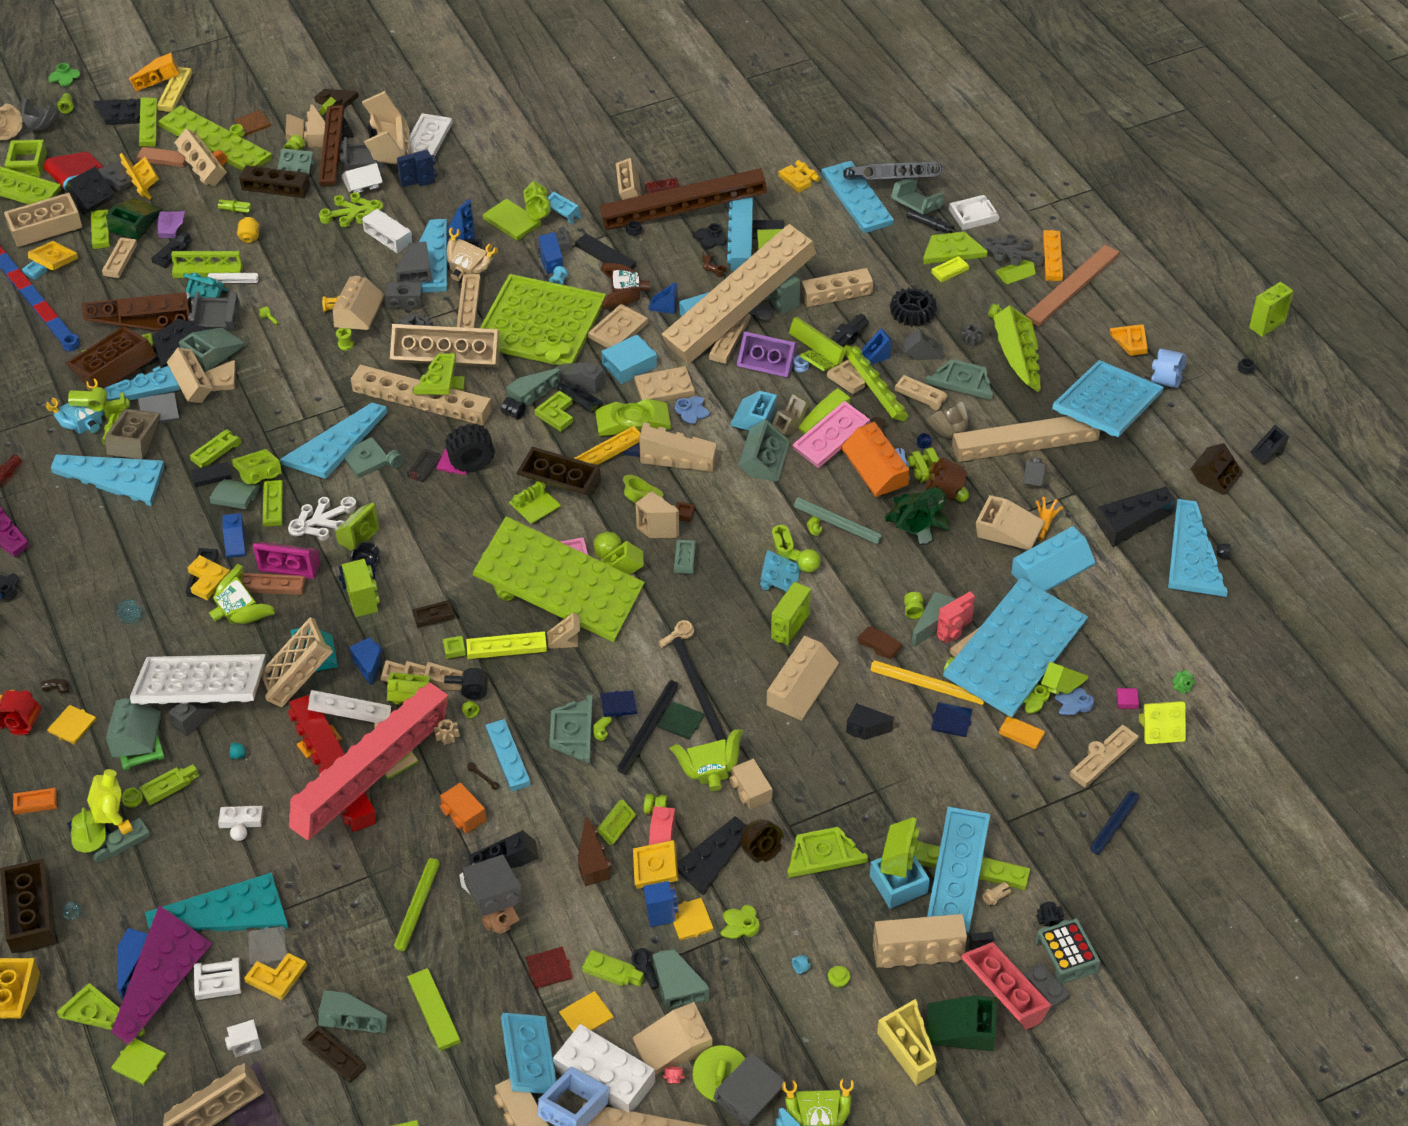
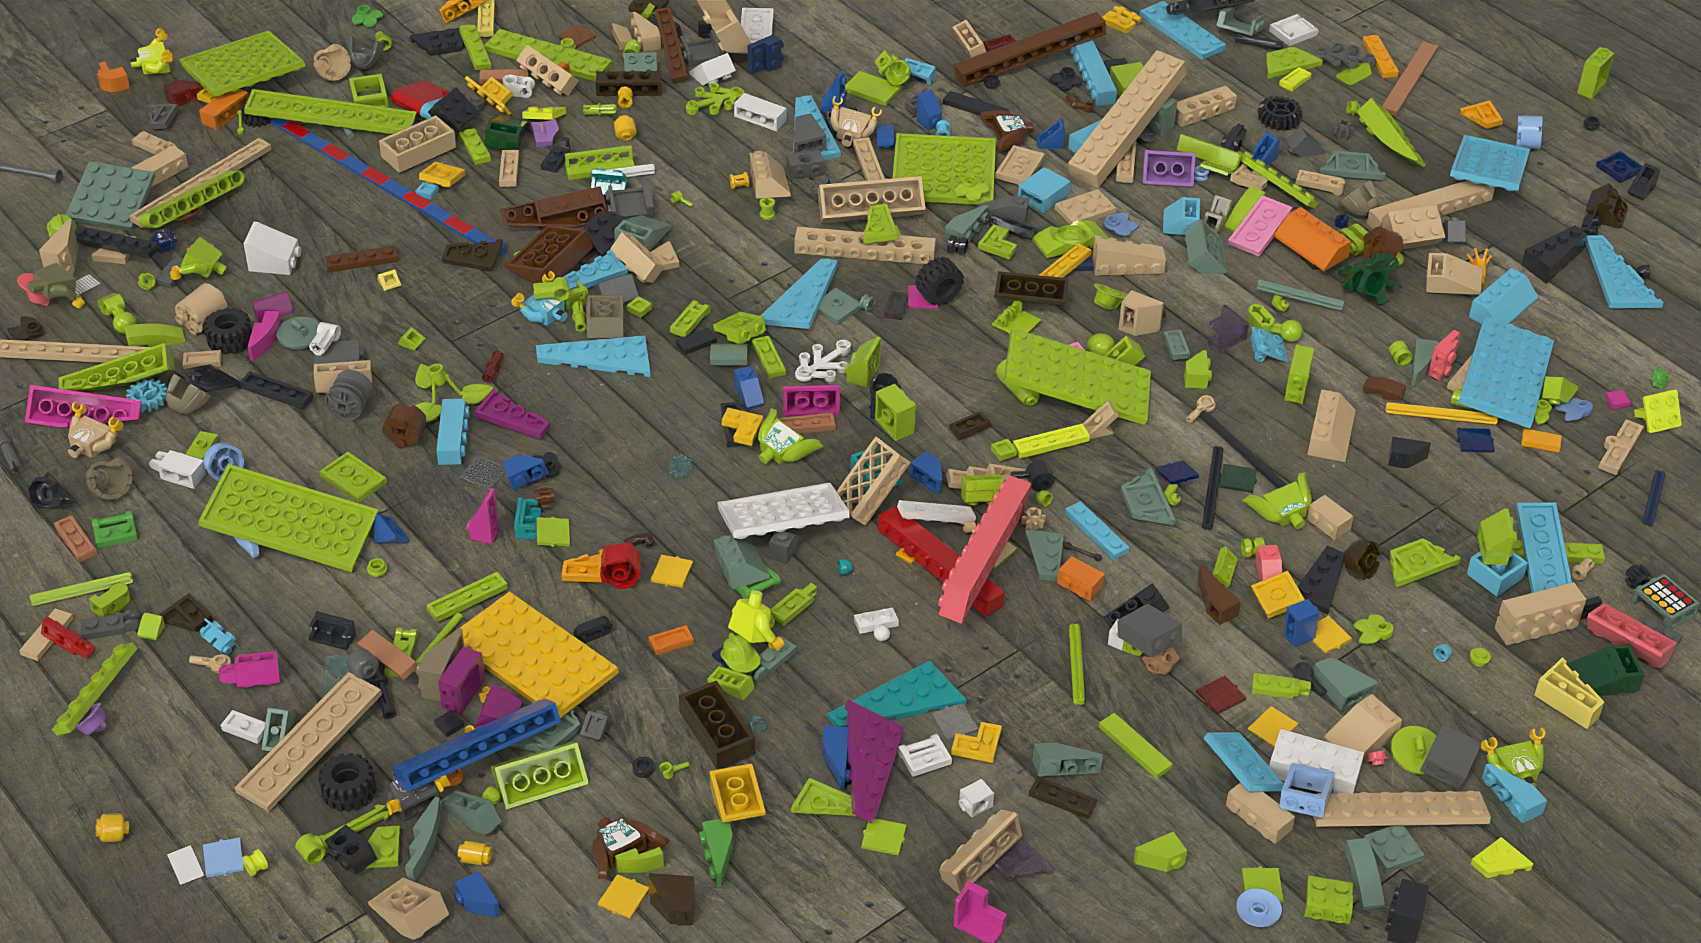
camera: 15 degrees left, 5 degrees down
none -> dark brown wing [442,239,503,271]
none -> white piece [503,75,535,98]
none -> neon yellow wing [522,106,566,120]
none -> yellow bush [618,87,633,108]
none -> lime plate [627,296,652,318]
none -> lime slope [707,666,755,700]
none -> blue slope [877,124,895,148]
none -> sand green wing [1024,529,1064,581]
none -> lime slope [1184,350,1212,389]
none -> clear purple panel [1208,304,1249,353]
none -> tan brick [1381,205,1445,249]
none -> black hinge [1580,209,1601,235]
none -> clear blue tile [1596,151,1643,183]

